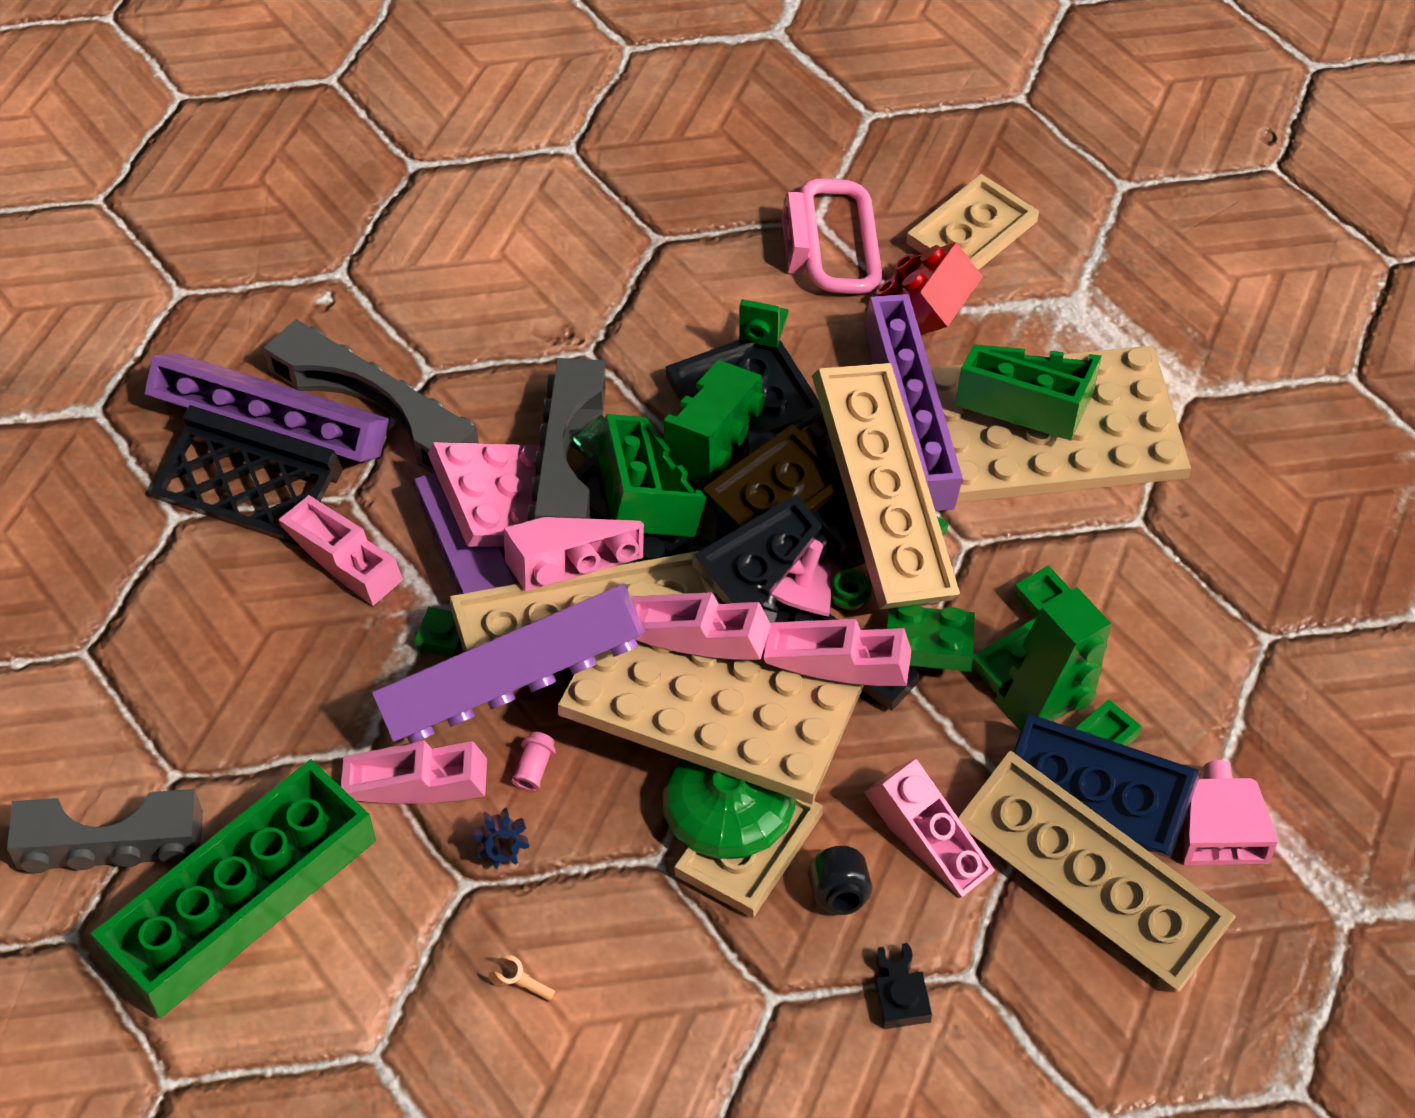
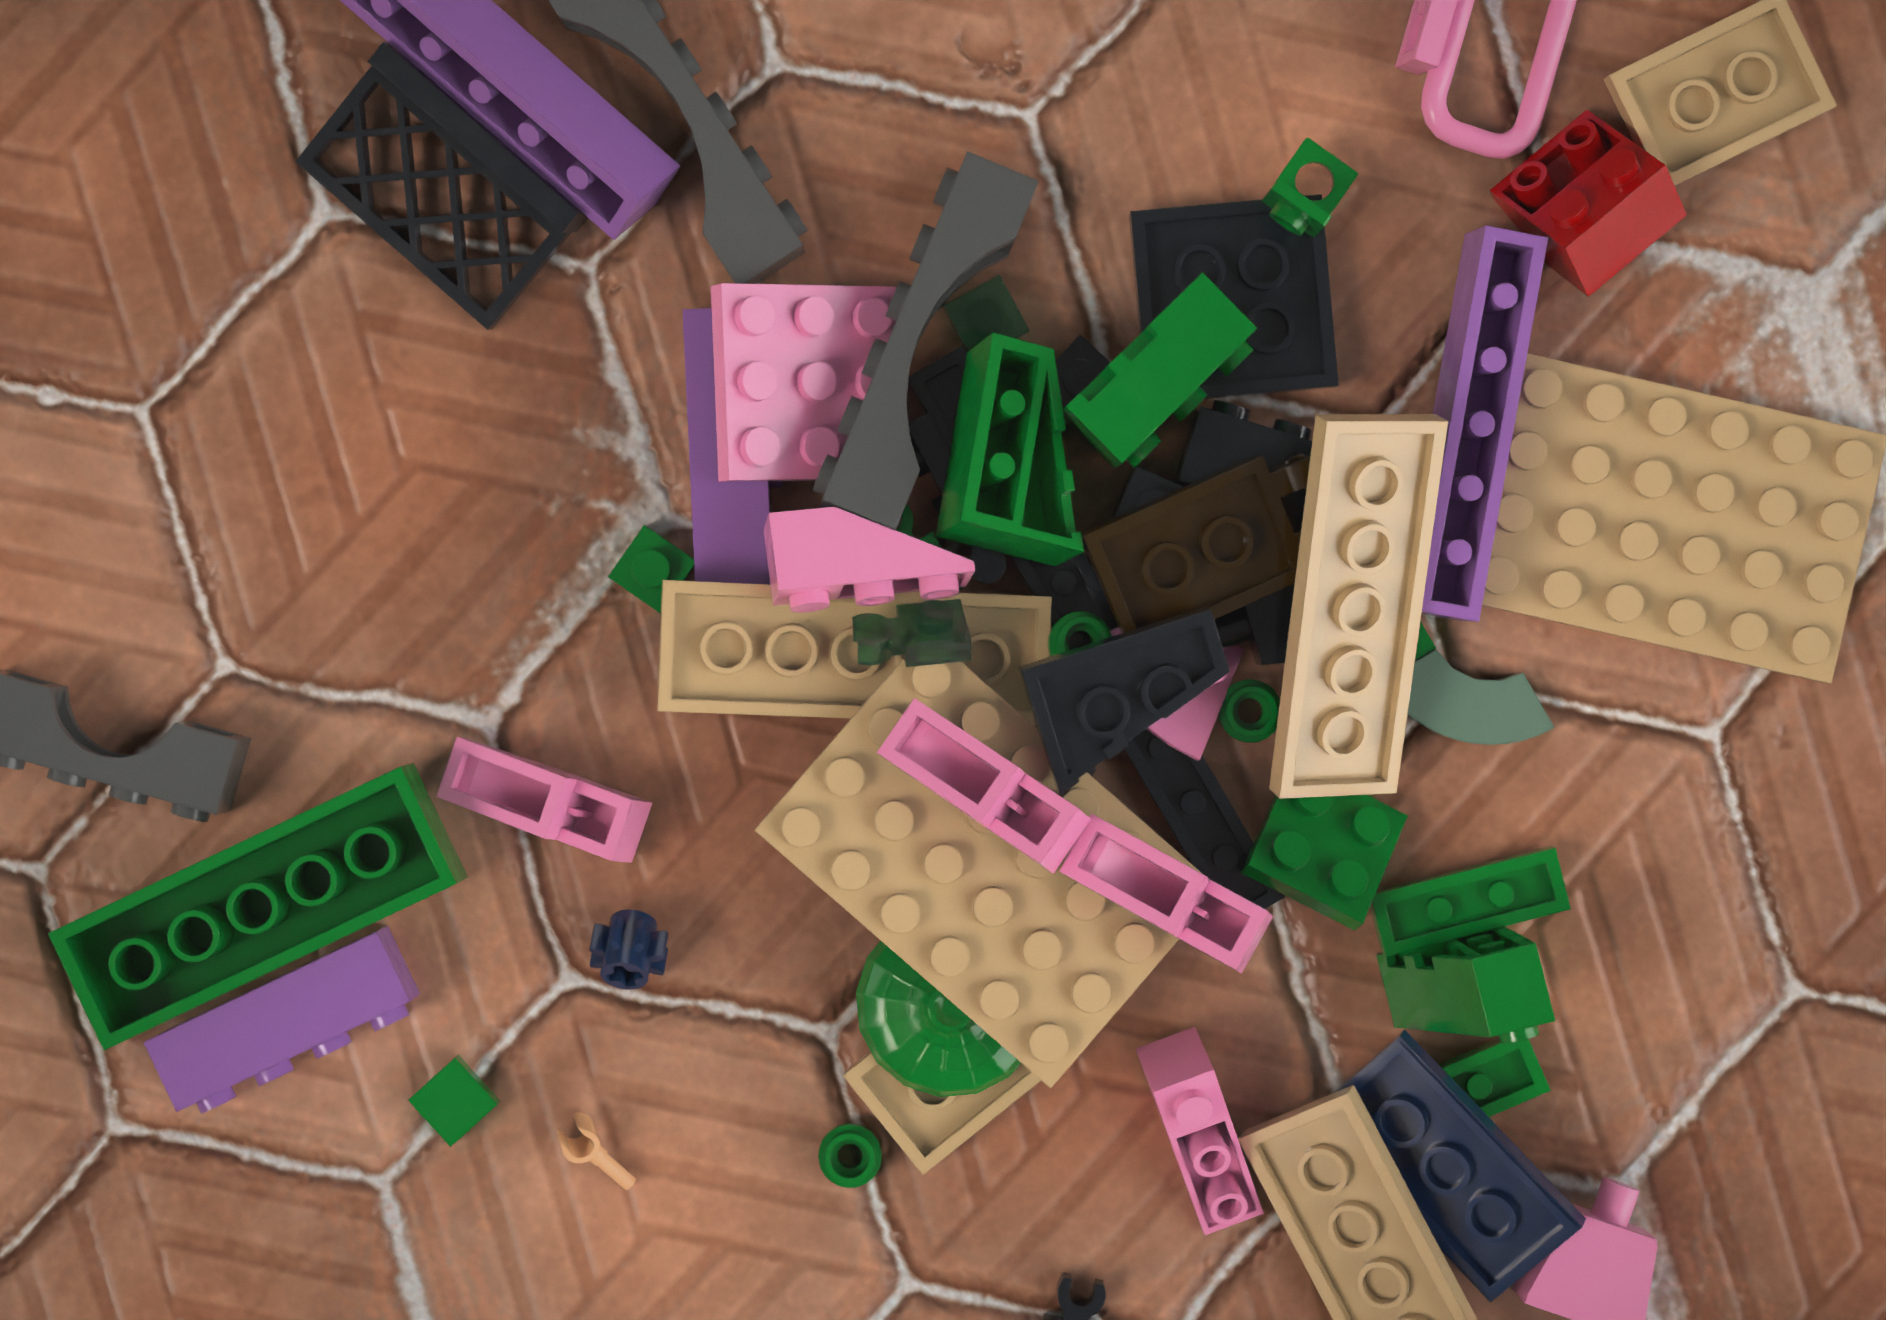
camera: 20 degrees right, 35 degrees up
bright pink slope [278,495,403,606] -> none
medium lavender brick [372,583,646,744] -> none
bright pink pin [512,732,556,792] -> none
black head [808,846,873,915] -> none
green wedge [955,344,1102,441] -> none
green plate [1013,565,1071,618] -> none
none -> medium lavender brick [143,926,420,1114]
none -> green tile [408,1054,500,1147]
none -> green plate [818,1123,882,1188]
none -> clear green plate [852,599,971,667]
none -> sand green tile [1407,650,1555,745]

